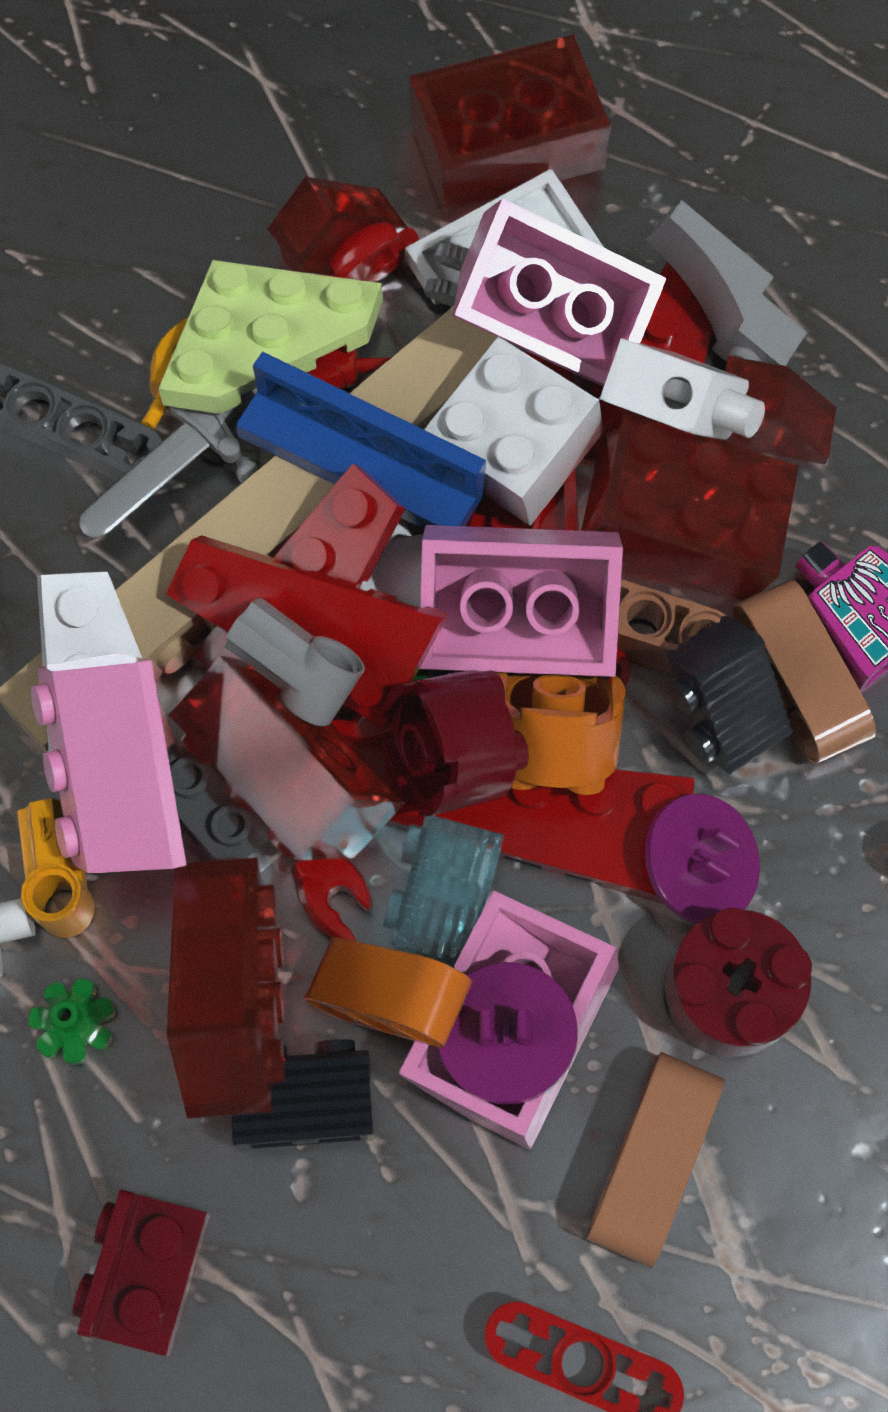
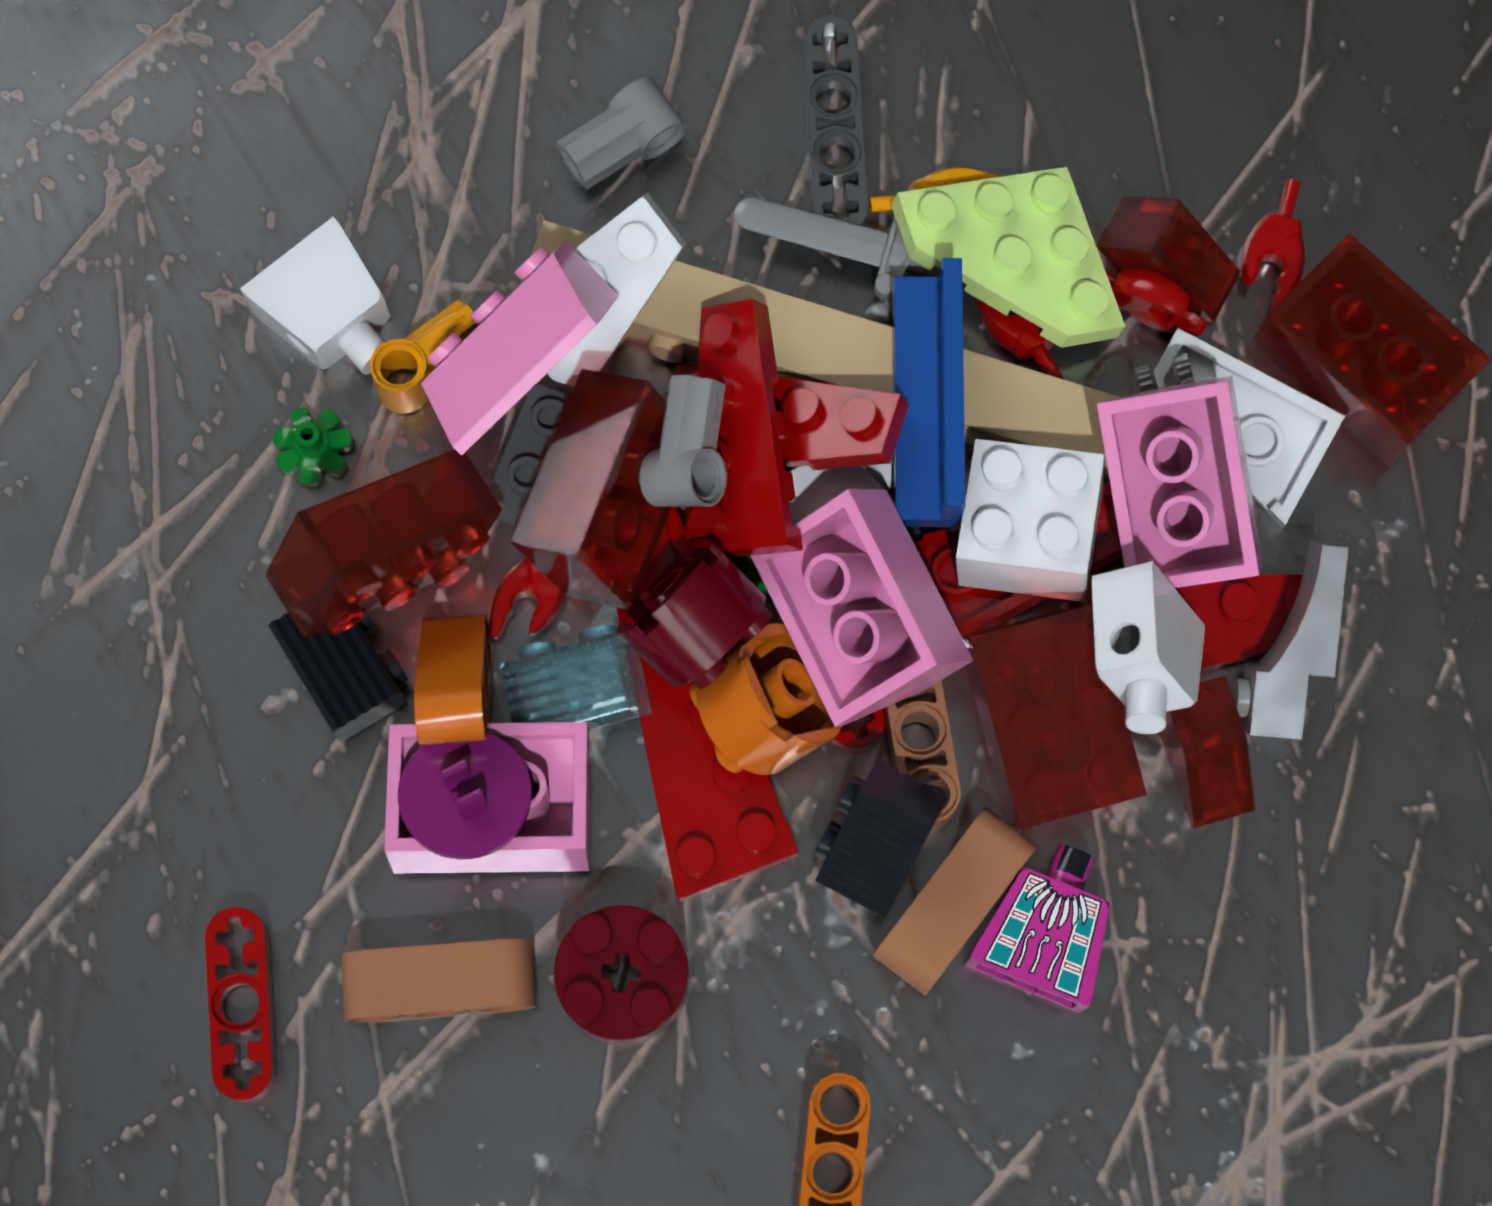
camera: 60 degrees right, 5 degrees up
dark red bracket [72,1189,210,1357] -> none
magenta piece [645,794,760,924] -> none
none -> red hand [1240,179,1305,314]

